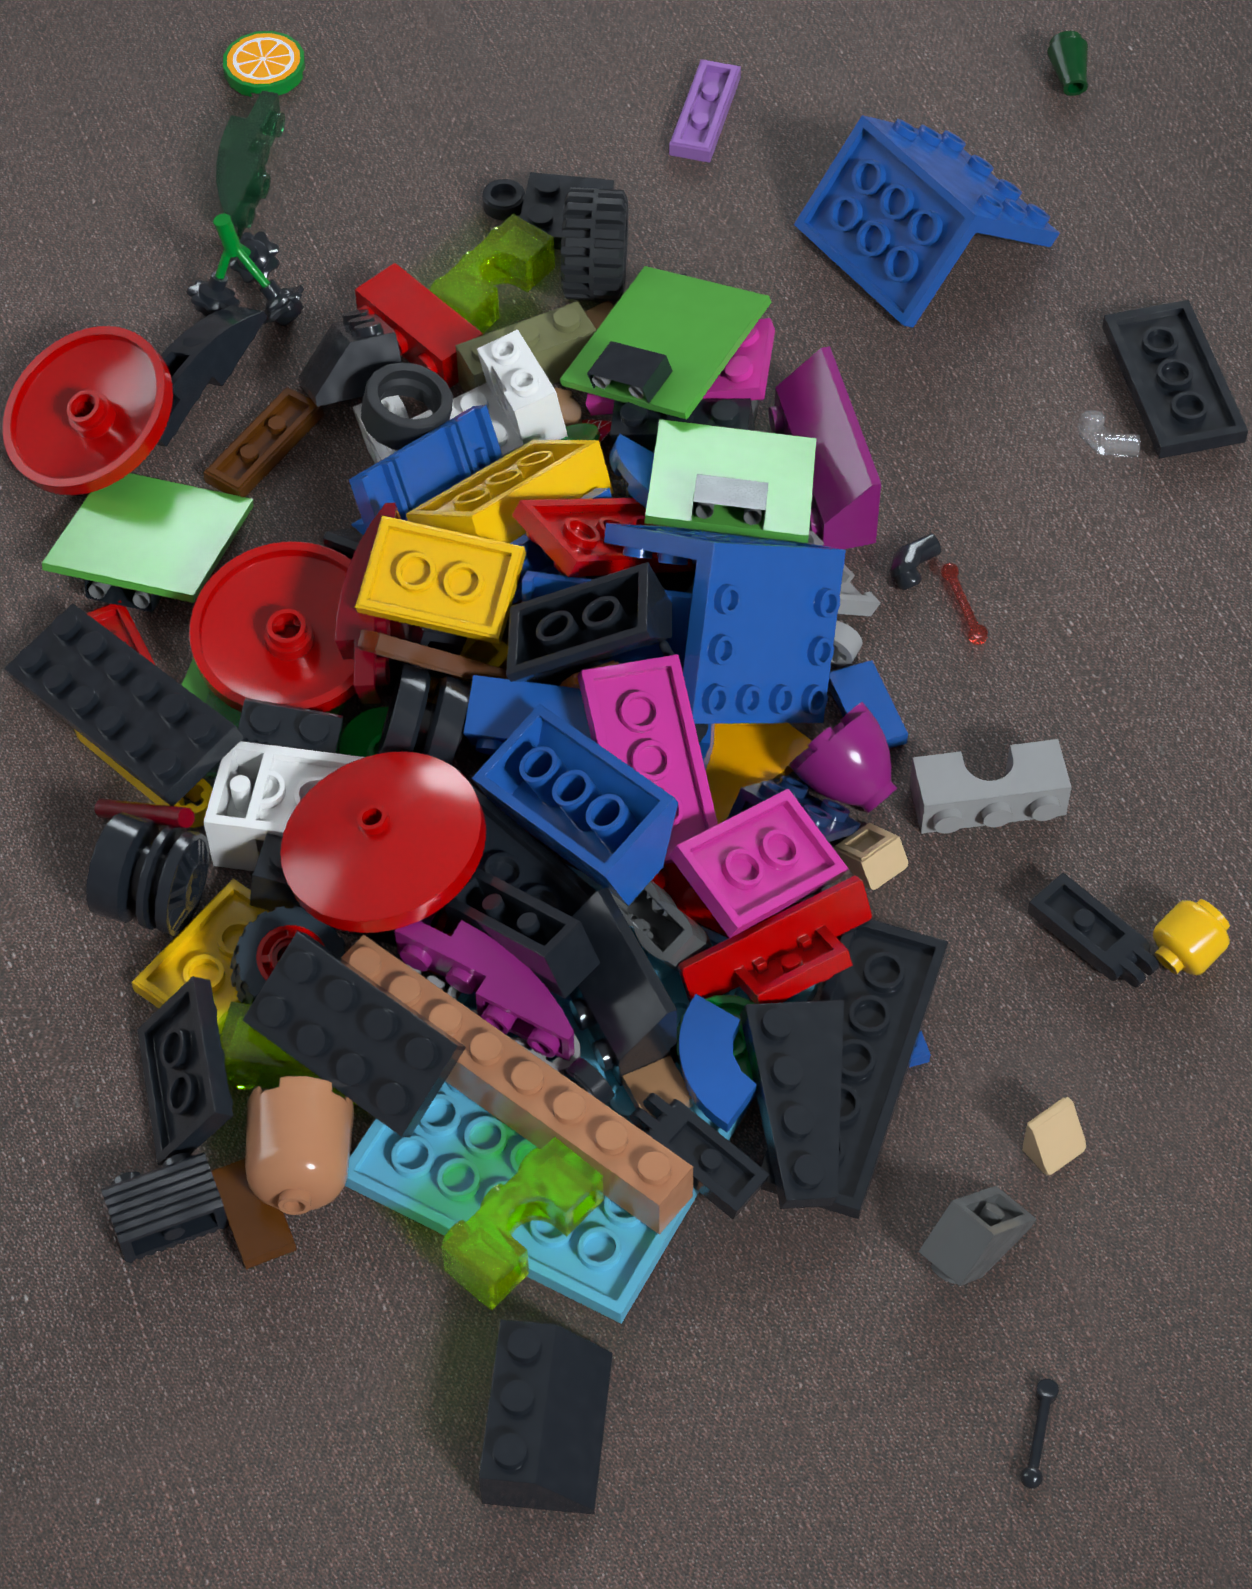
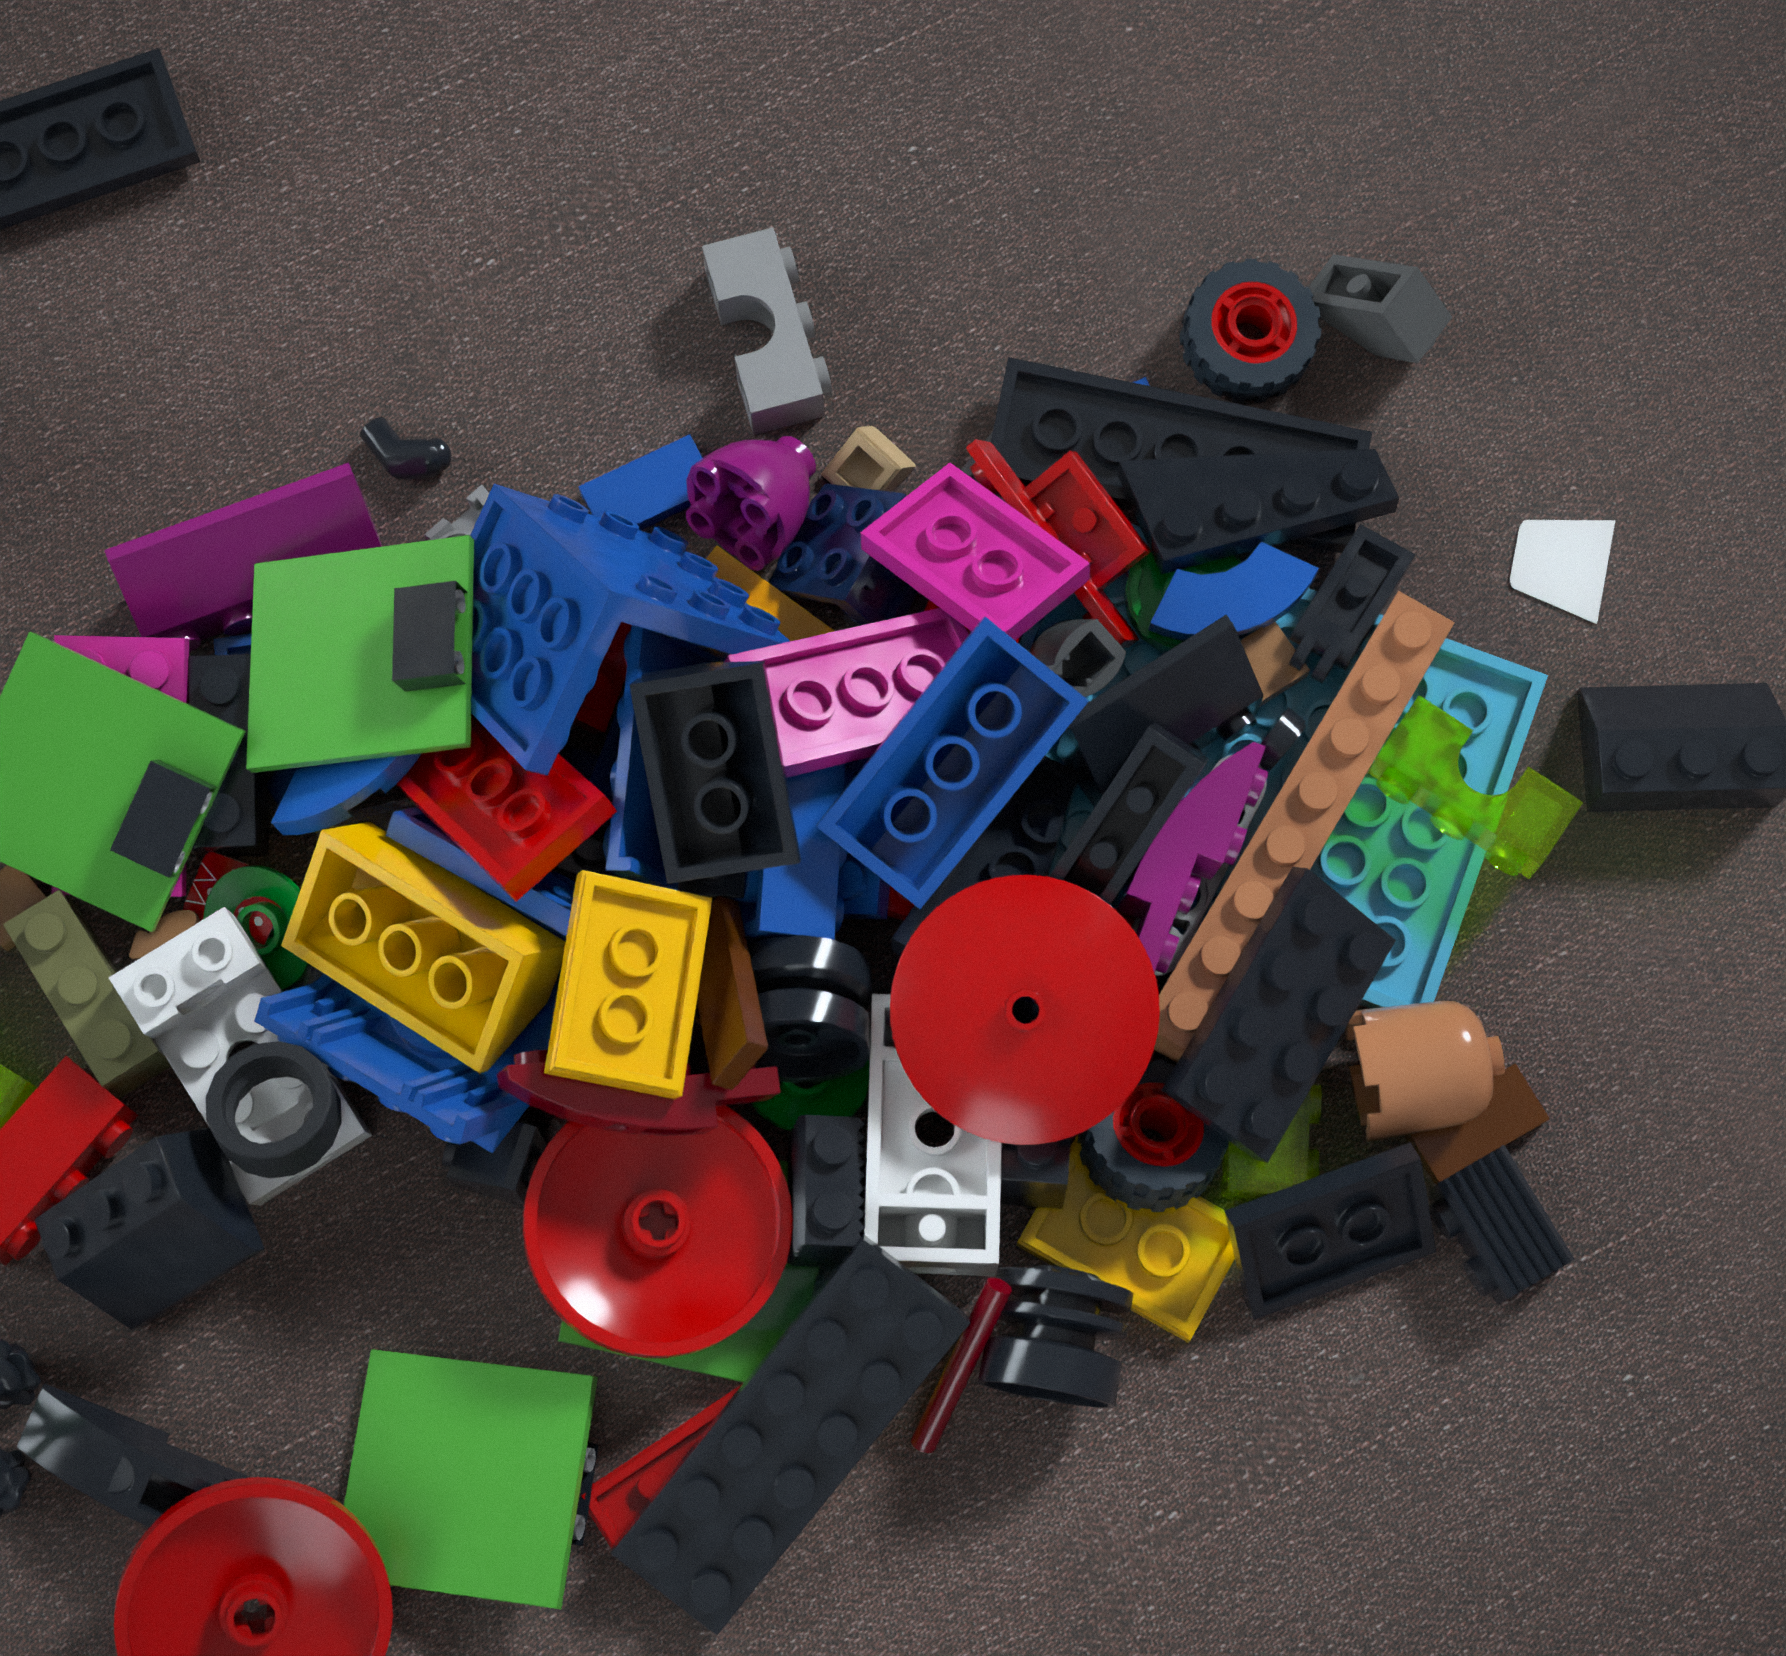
camera: 100 degrees left, 20 degrees up
reddish brown tile [203,387,324,497] -> none
clear red hinge [941,563,988,645] -> none
black hinge [1020,1379,1059,1489] -> none
tan slope [1022,1097,1086,1175] -> none
black hinge [1027,872,1159,988] -> none
clear arm [1077,410,1140,457] -> none
yellow head [1153,899,1230,975] -> none
none -> black wheel [1180,259,1322,403]
none -> white sticker [1510,520,1615,624]

